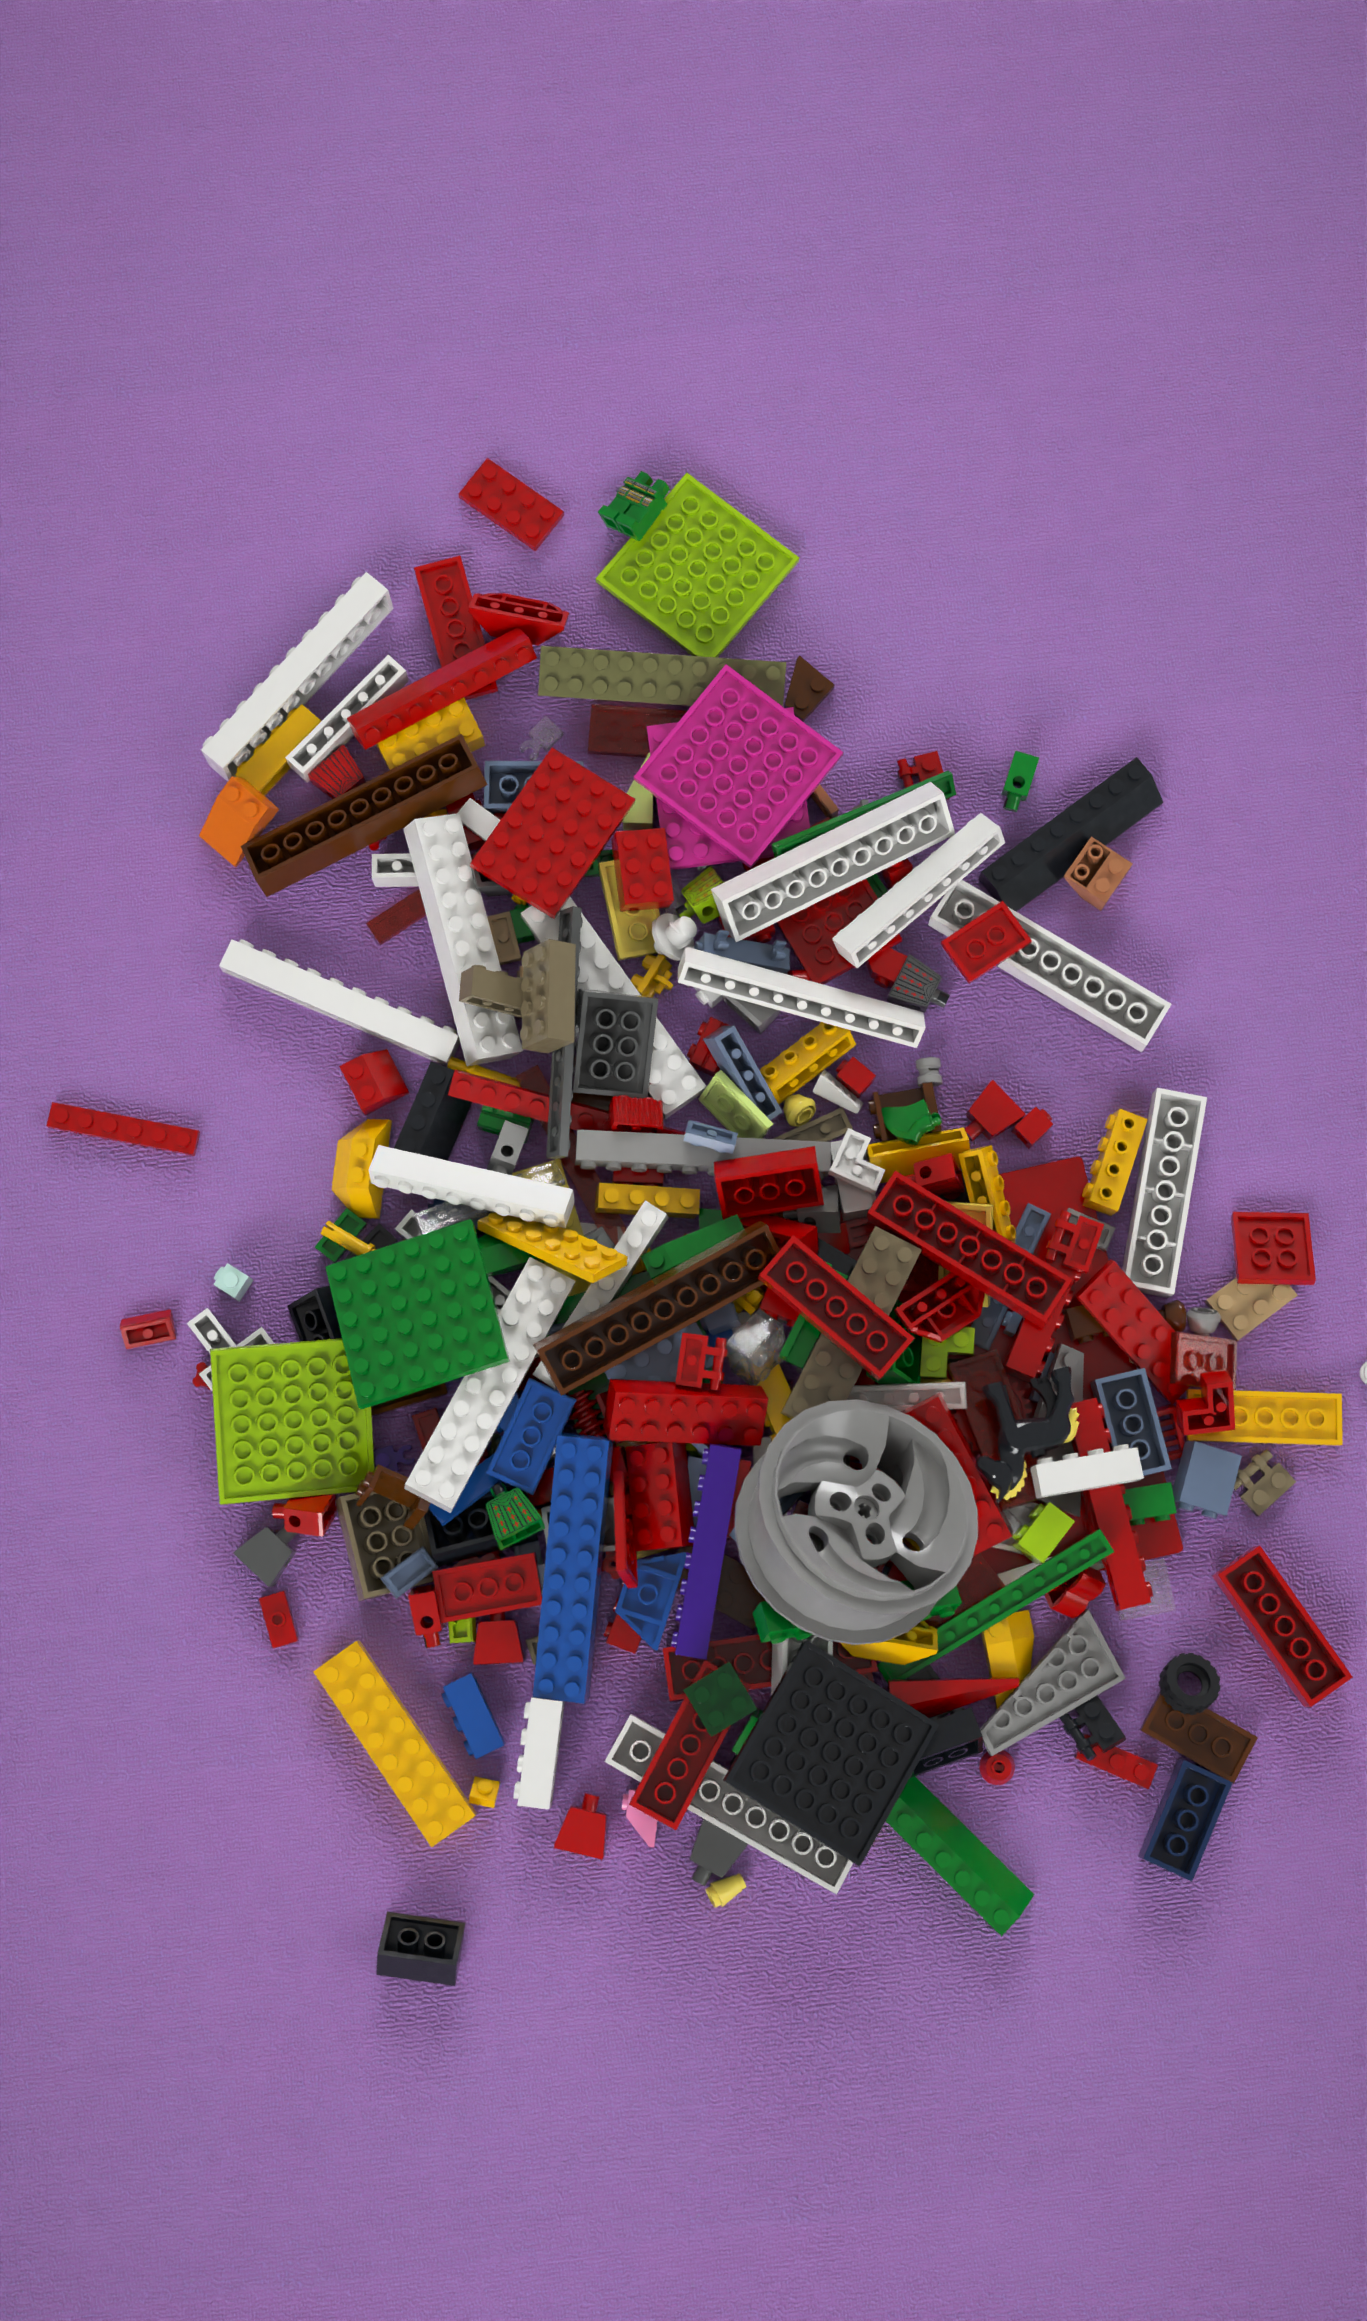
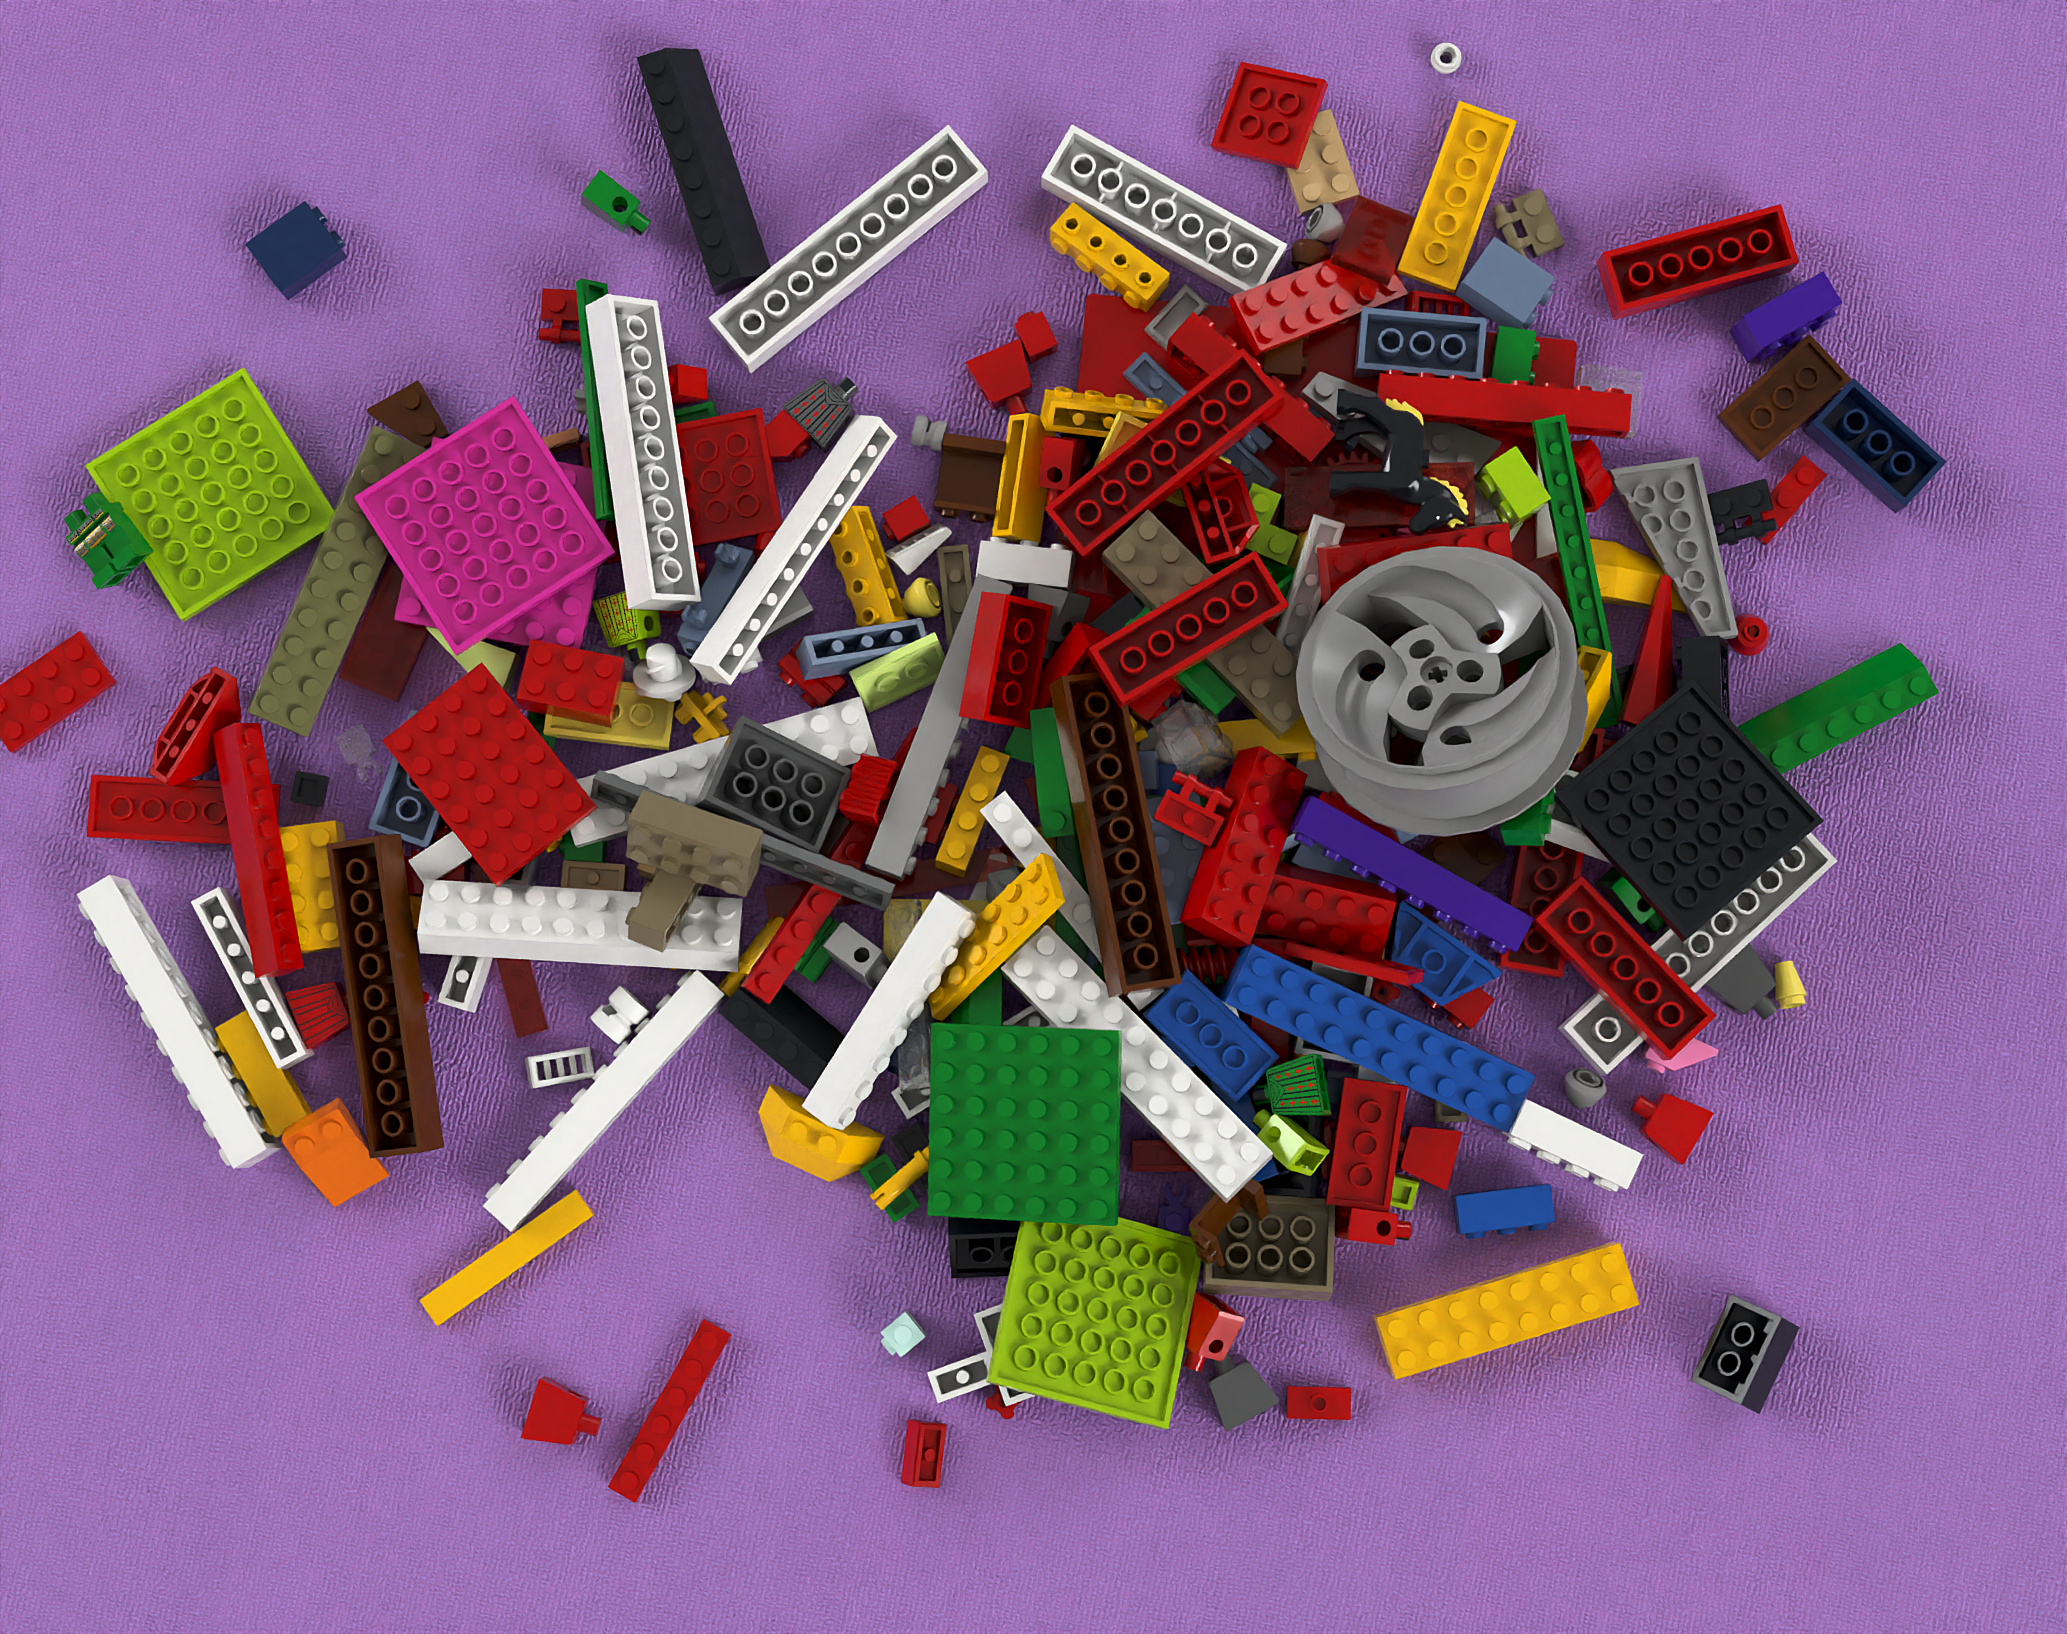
camera: 70 degrees left, 5 degrees up
red slope [339,1049,409,1116] -> none
sand blue tile [380,1546,438,1599] -> none
yellow plate [468,1776,500,1808] -> none
sand blue plate [683,1120,738,1154] -> none
dark green brick [683,1662,757,1737] -> none
white plate [828,1128,885,1194] -> none
white brick [832,813,1005,968] -> none
green arm [881,1099,942,1145] -> none
red plate [941,901,1032,984] -> none
white brick [1030,1444,1144,1499] -> none
red plate [1045,1210,1104,1274] -> none
nougat slope [1064,836,1133,911] -> none
black tyre [1159,1653,1221,1715] -> none
red brick [1176,1370,1235,1436] -> none
none -> dark blue brick [245,201,347,300]
none -> black plate [290,771,330,808]
none -> yellow tile [419,1189,595,1326]
none -> red torso [521,1376,602,1445]
none -> white slope [525,1046,594,1089]
none -> white wheel [590,985,650,1045]
none -> lime torso [1252,1109,1330,1176]
none -> light grey cone [1565,1068,1607,1109]
none -> dark purple brick [1729,271,1842,363]

